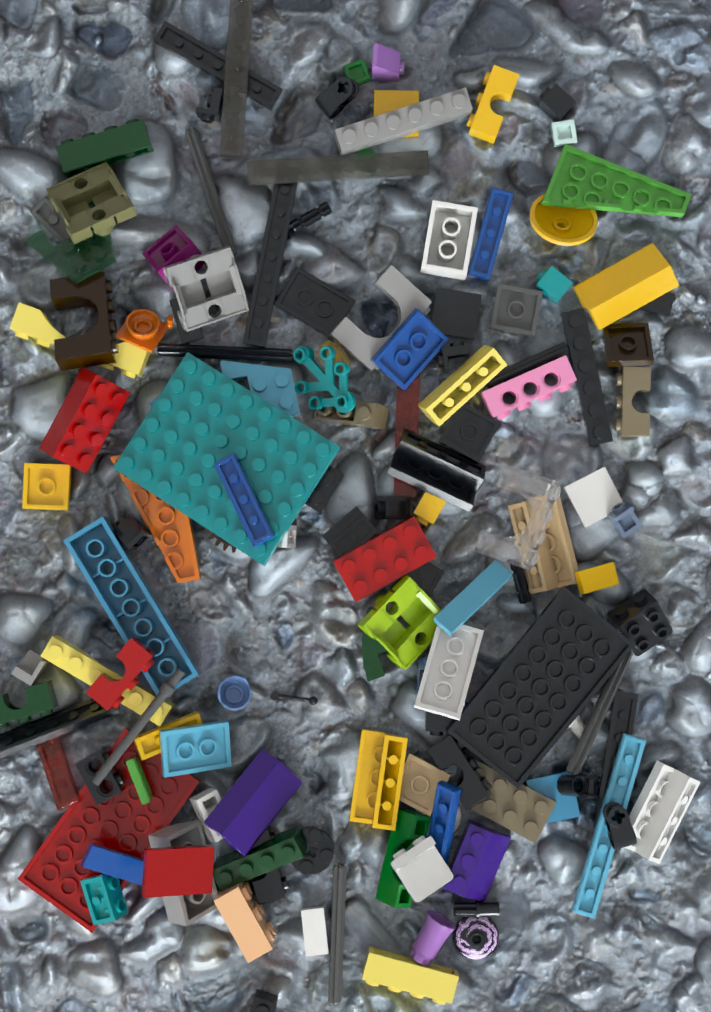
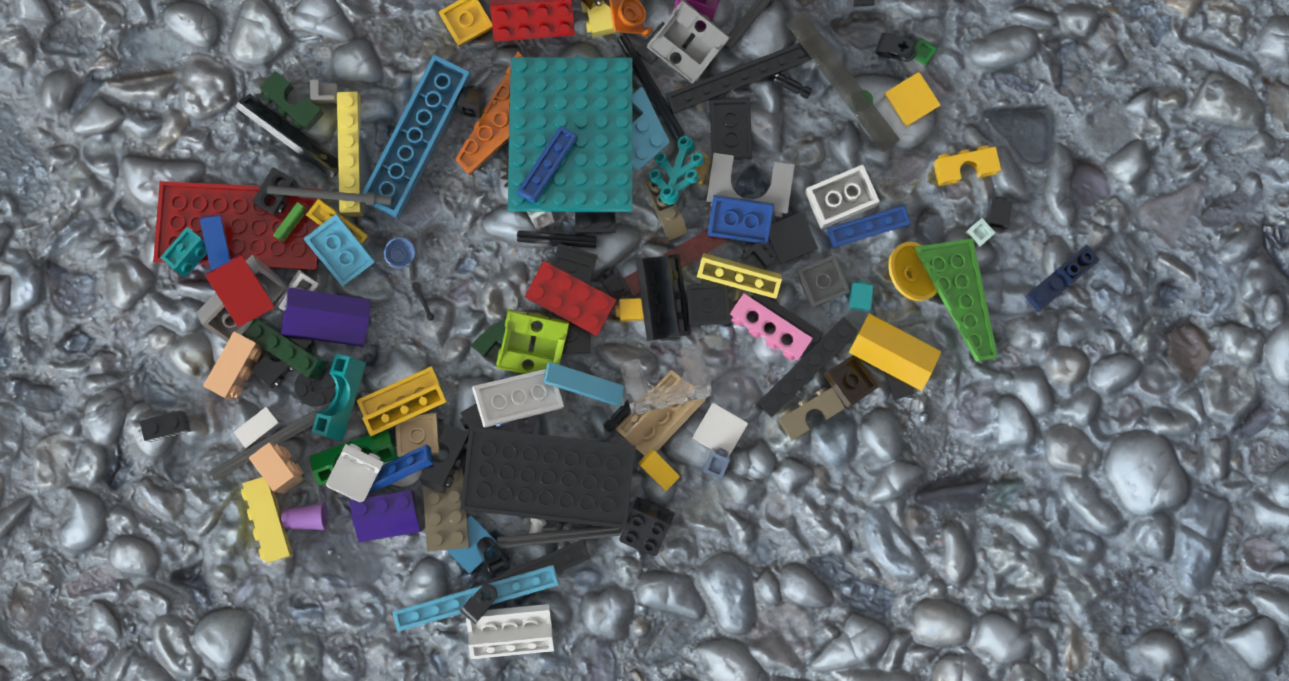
camera: 55 degrees right, 5 degrees down
clear red tile [36,737,81,810] -> none
red arch [86,637,156,711] -> none
light grey brick [334,87,473,157] -> none
medium lavender slope [372,43,404,82] -> none
black axle [453,900,500,919] -> none
dish [453,917,499,960] -> none
none -> light nougat brick [249,442,305,494]
none -> teal arch [311,353,366,442]
none -> black axle [517,230,597,248]
none -> dark blue slope [1025,245,1100,312]

